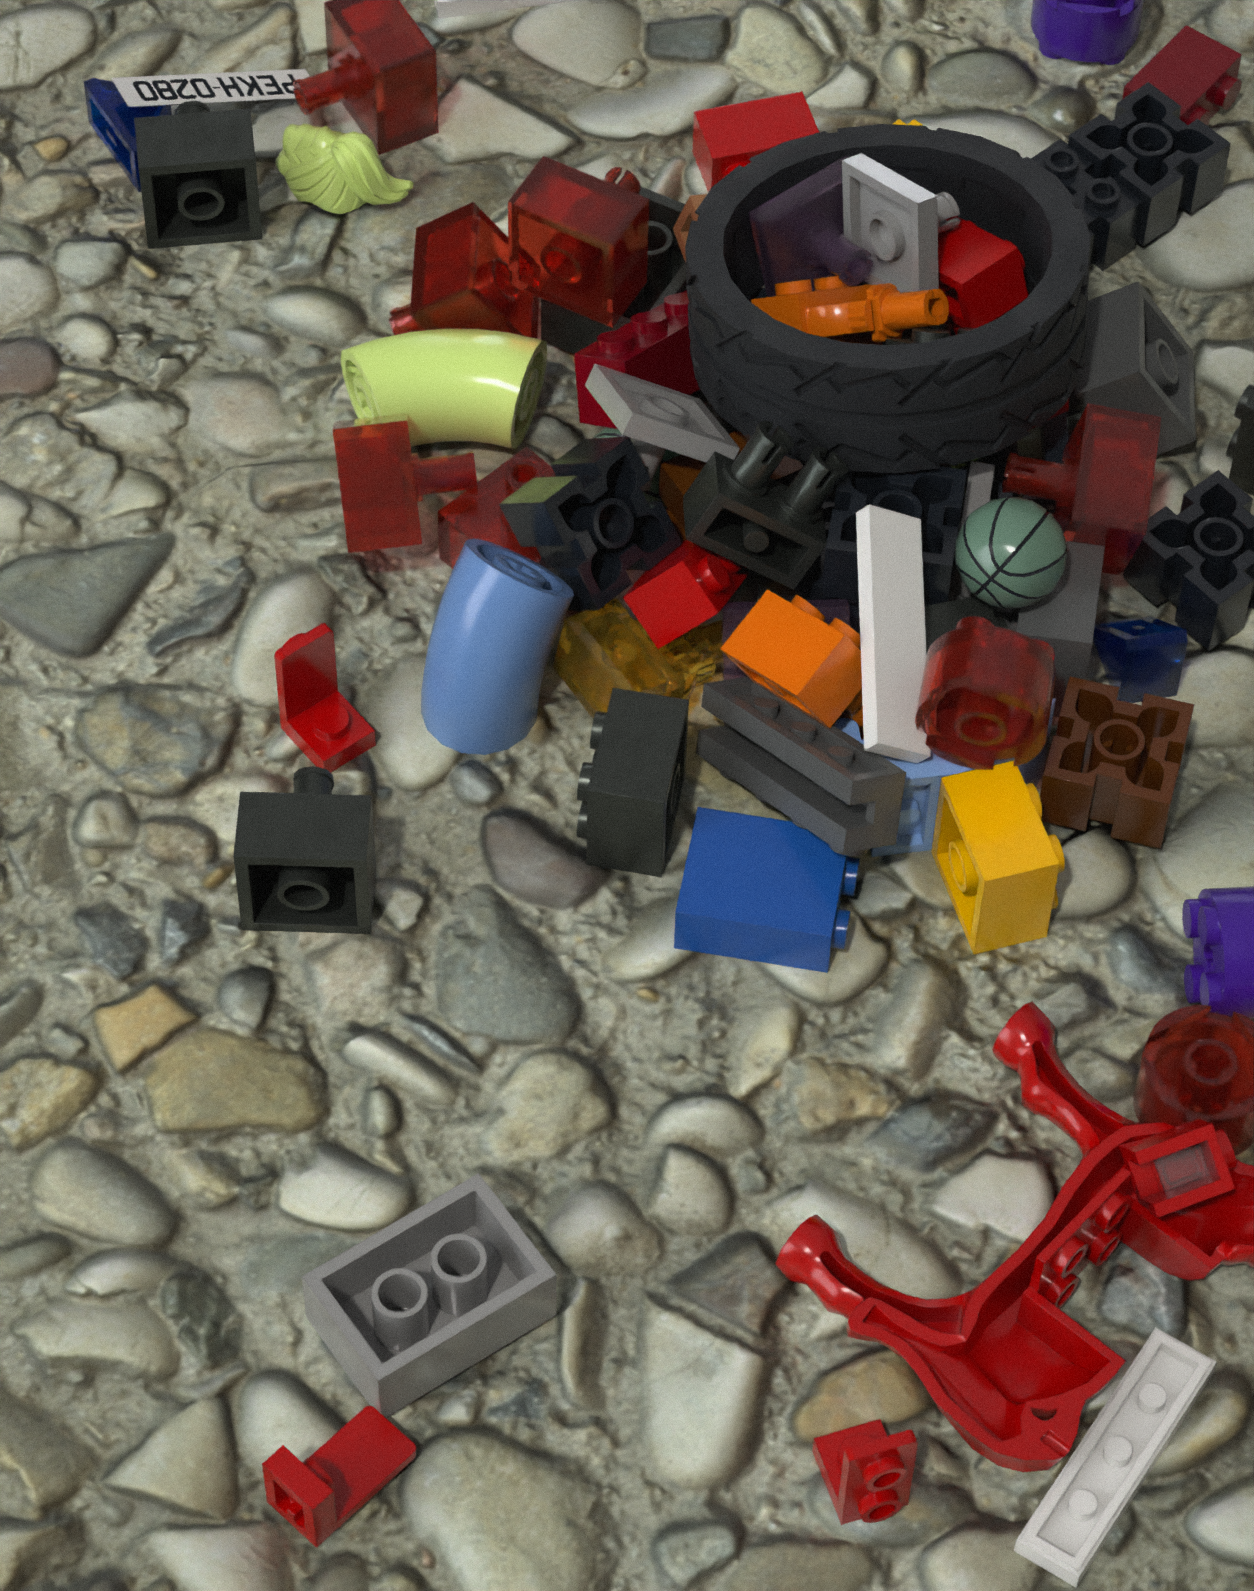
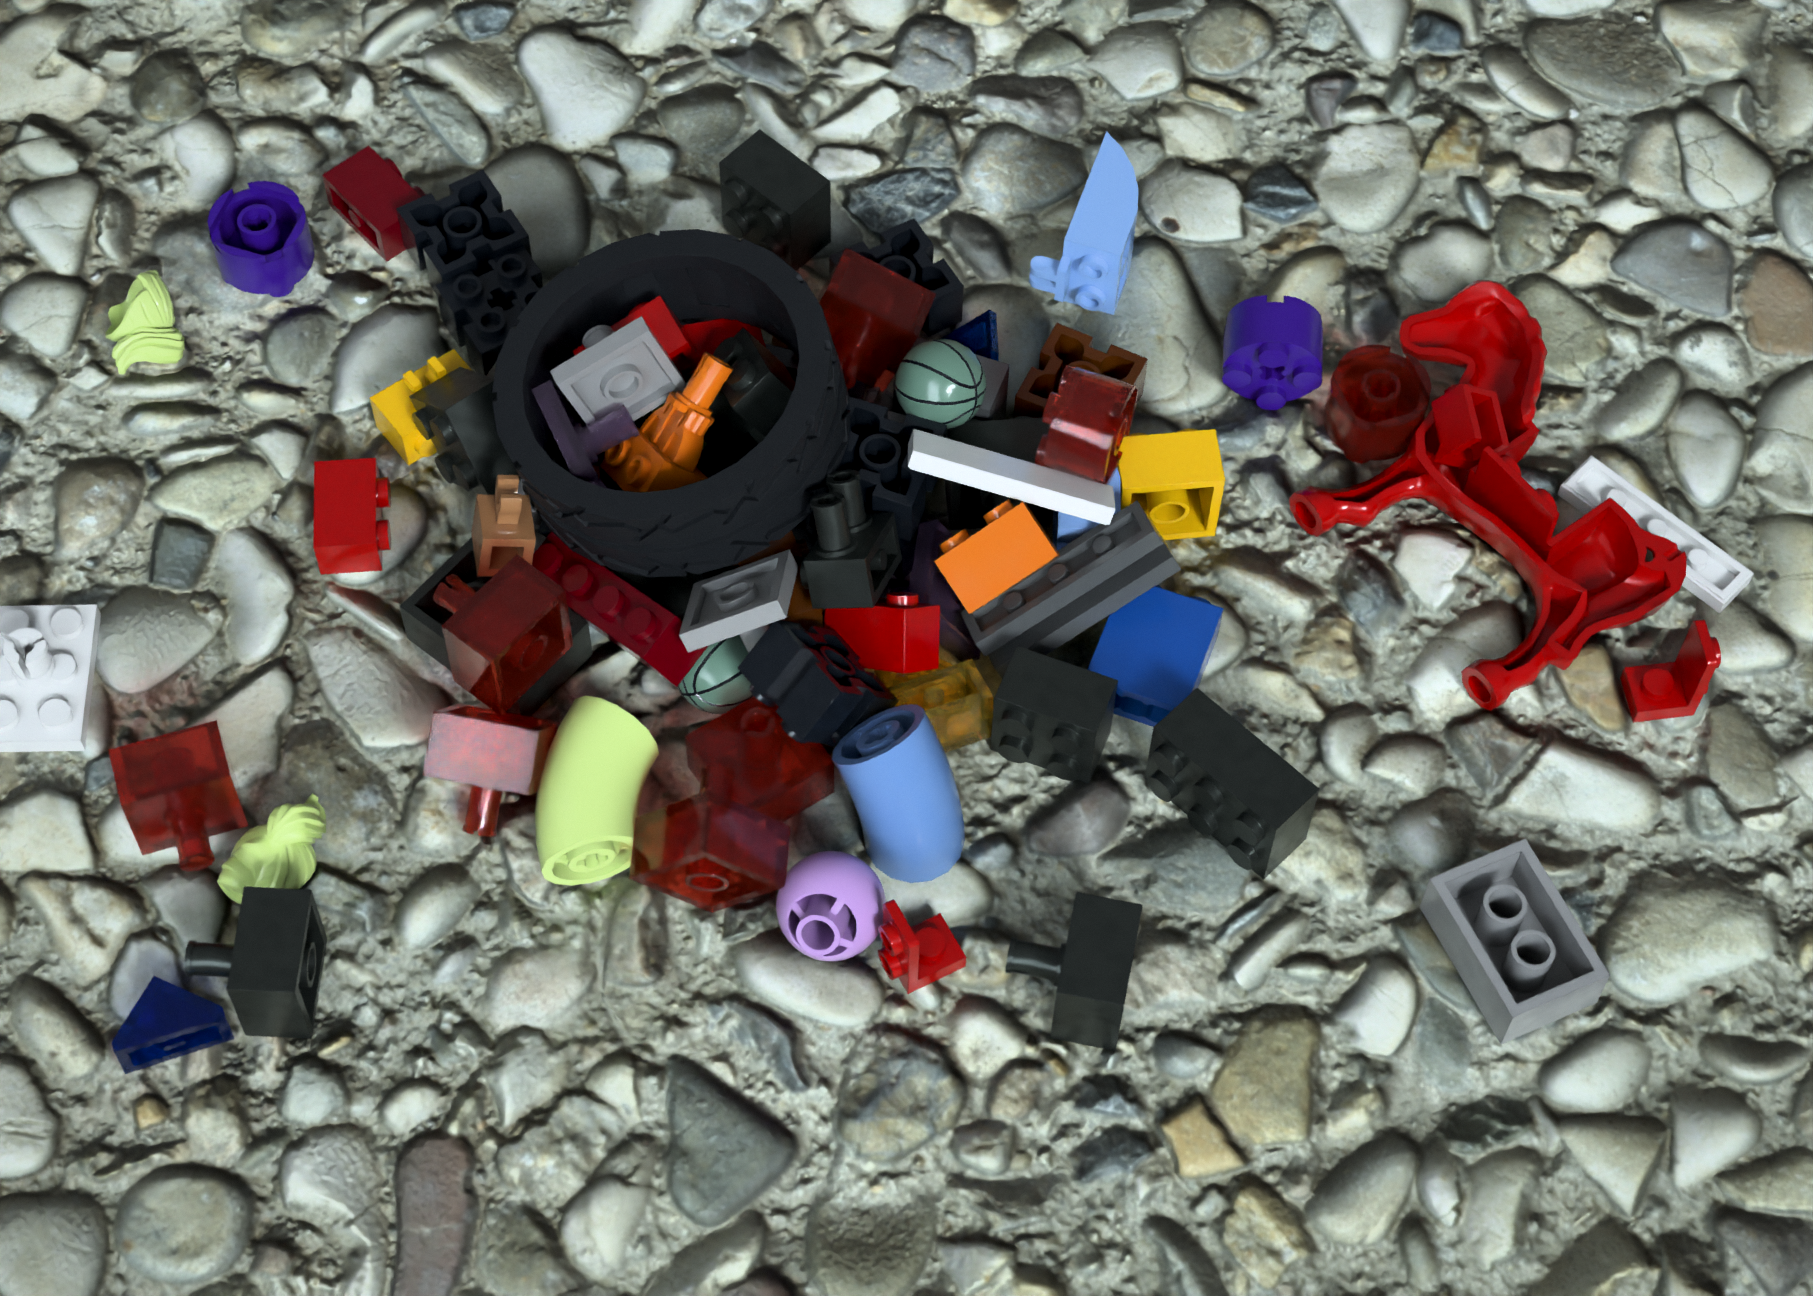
camera: 80 degrees left, 5 degrees up
white sticker [111,69,323,107] -> none
red bracket [262,1406,416,1548] -> none
none -> lavender brick [776,851,886,961]
none -> pearl dark grey brick [1145,688,1319,880]

